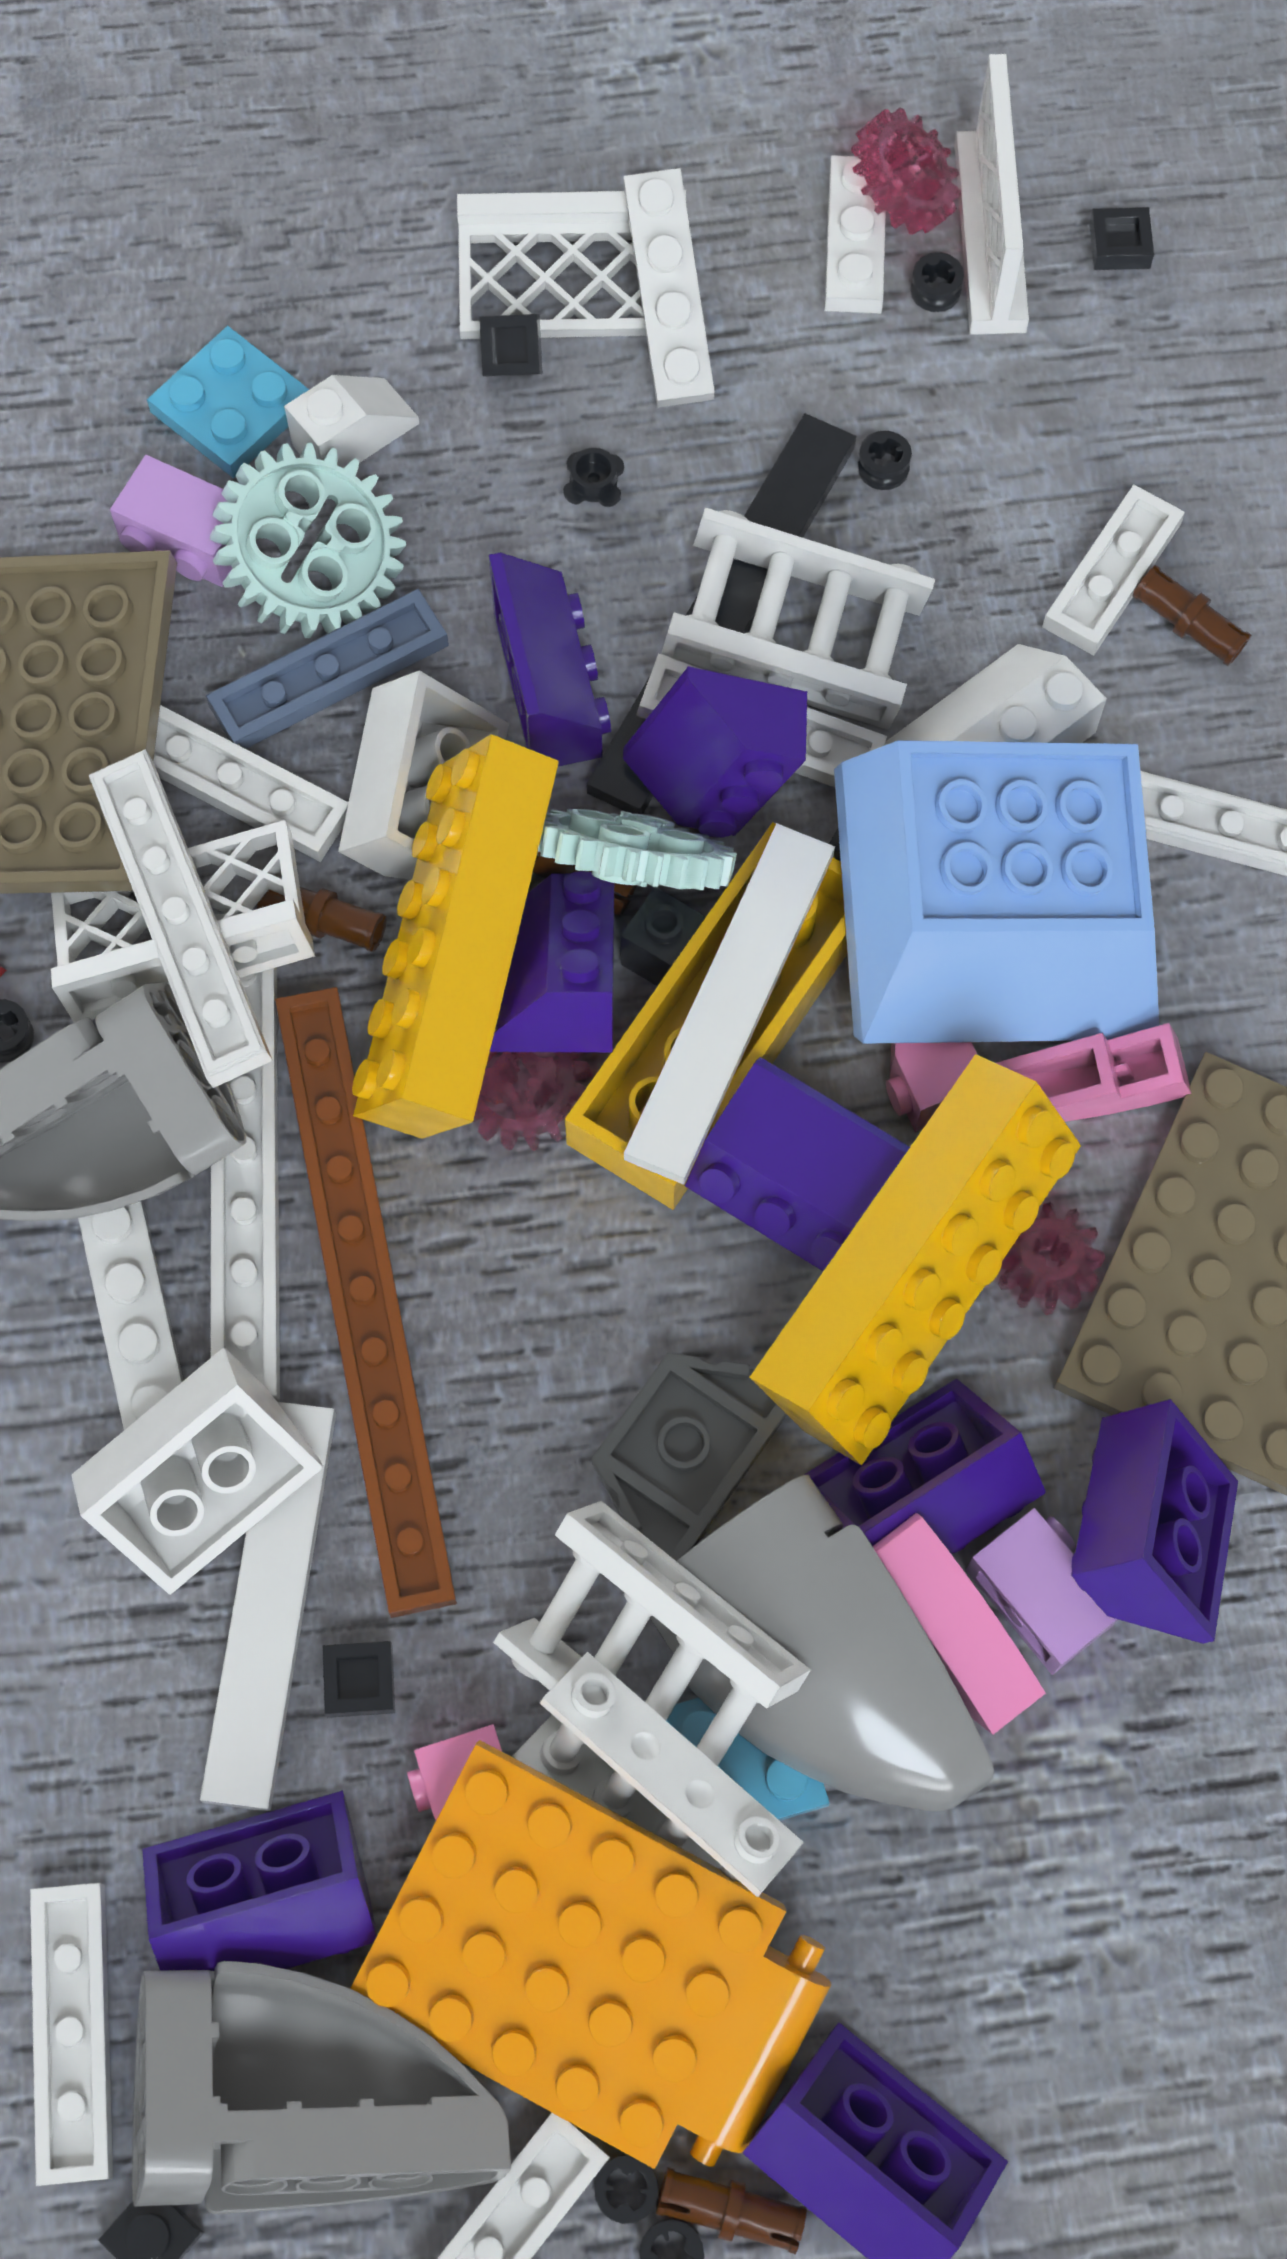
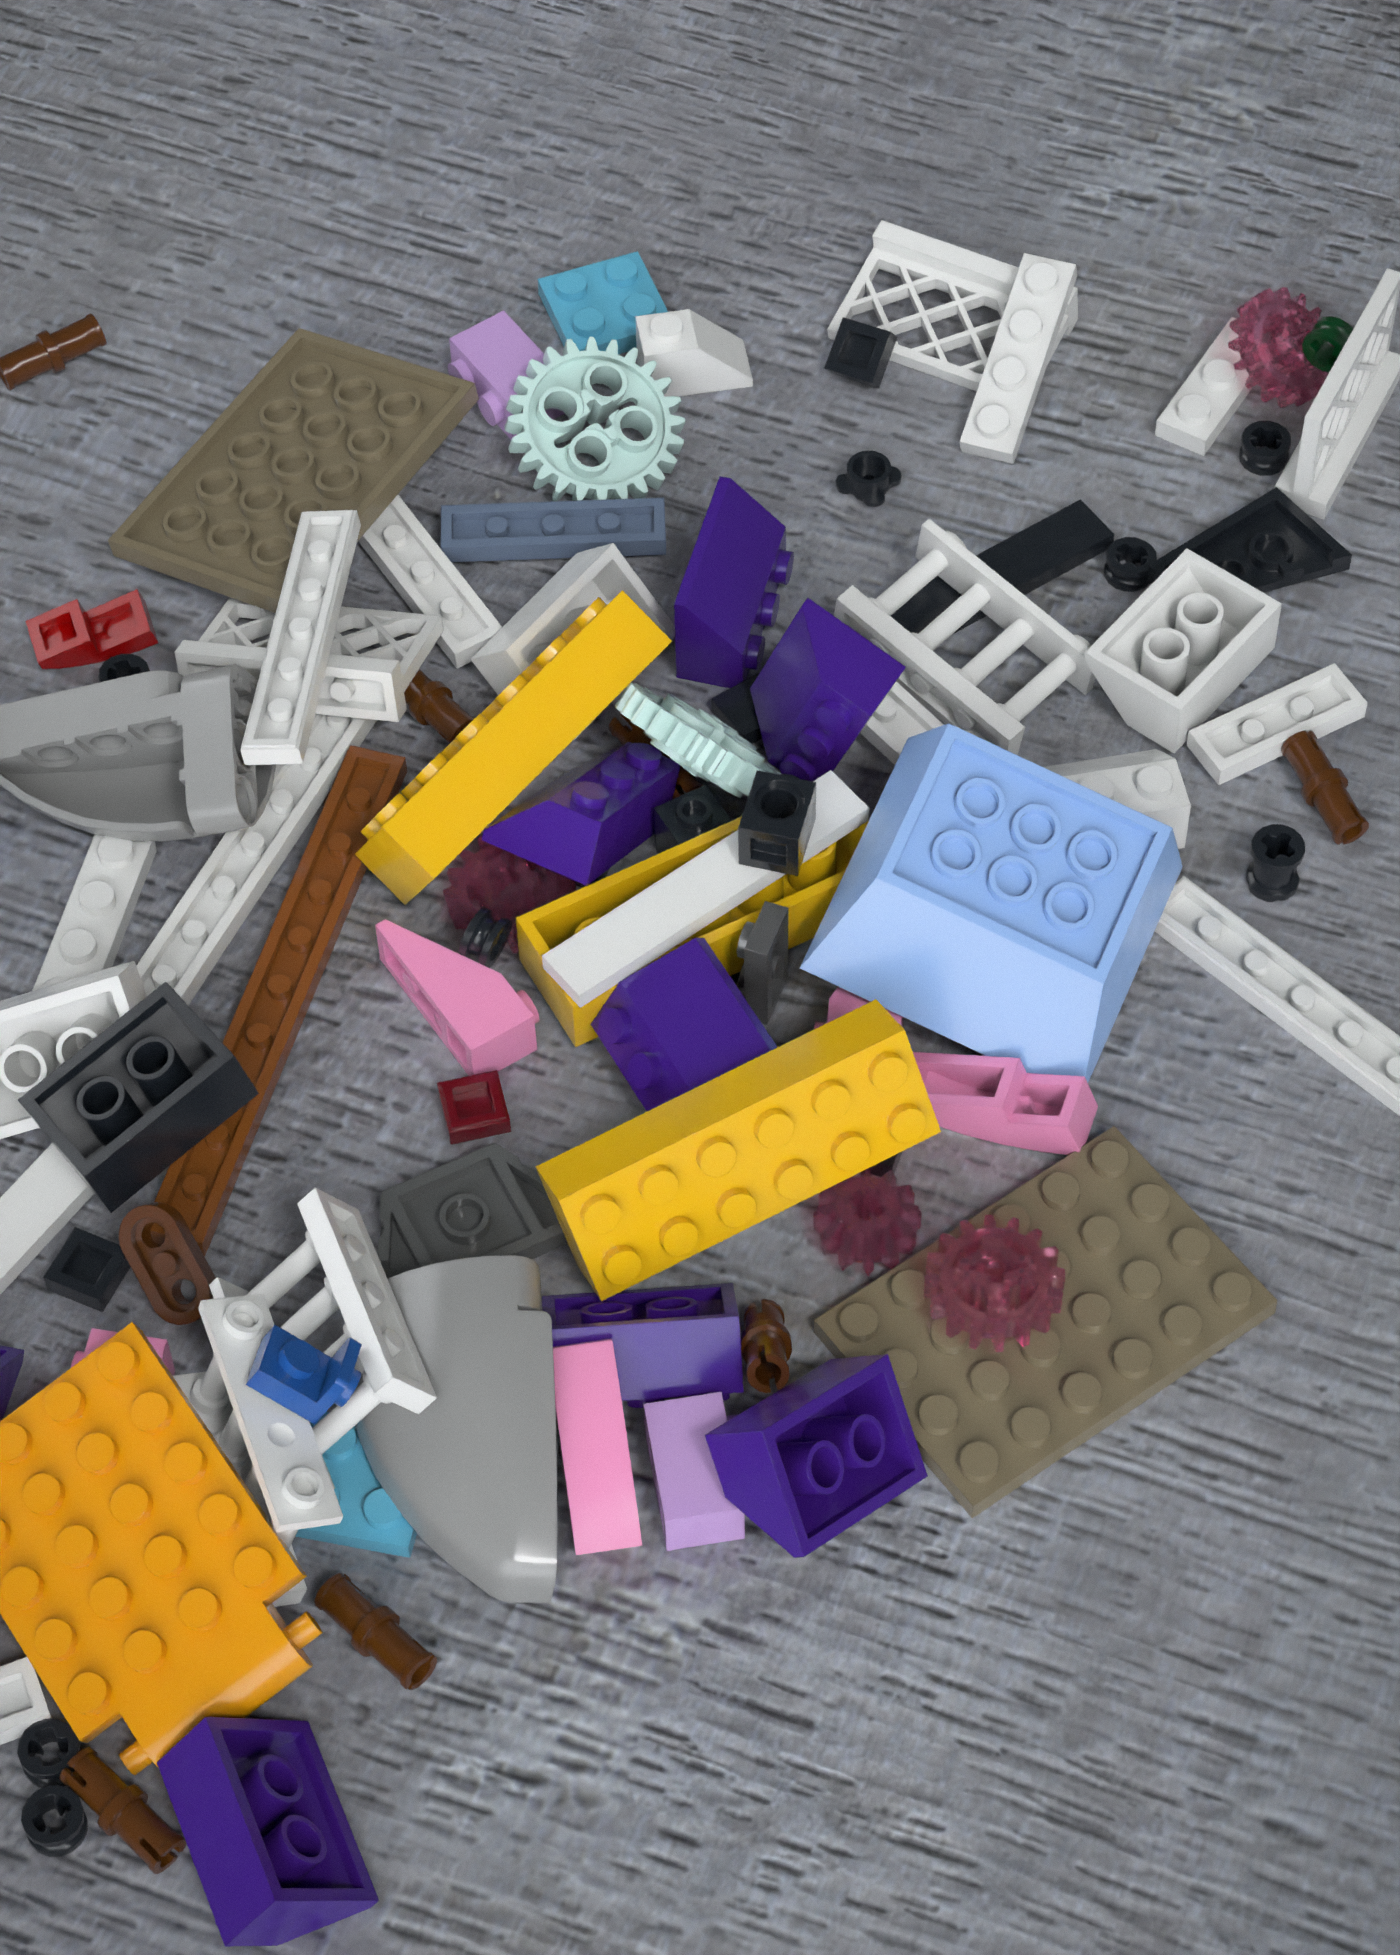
camera: 30 degrees right, 15 degrees down
none -> black slope [18,982,259,1213]
none -> reddish brown plate [119,1202,216,1325]
none -> blue bracket [246,1324,362,1424]
none -> reddish brown pin [314,1573,437,1690]
none -> bright pink slope [375,919,540,1076]
none -> dark red tile [437,1070,511,1145]
none -> black bush [459,907,513,968]
none -> flat silver plate [737,901,788,1025]
none -> black brick [738,770,816,876]
none -> reddish brown pin [741,1299,792,1393]
none -> clear pink gear [923,1215,1066,1352]
none -> white slope [1084,548,1282,754]
none -> black wing [1147,487,1352,593]
none -> black bush [1246,824,1305,902]
none -> dark green bush [1302,316,1353,373]

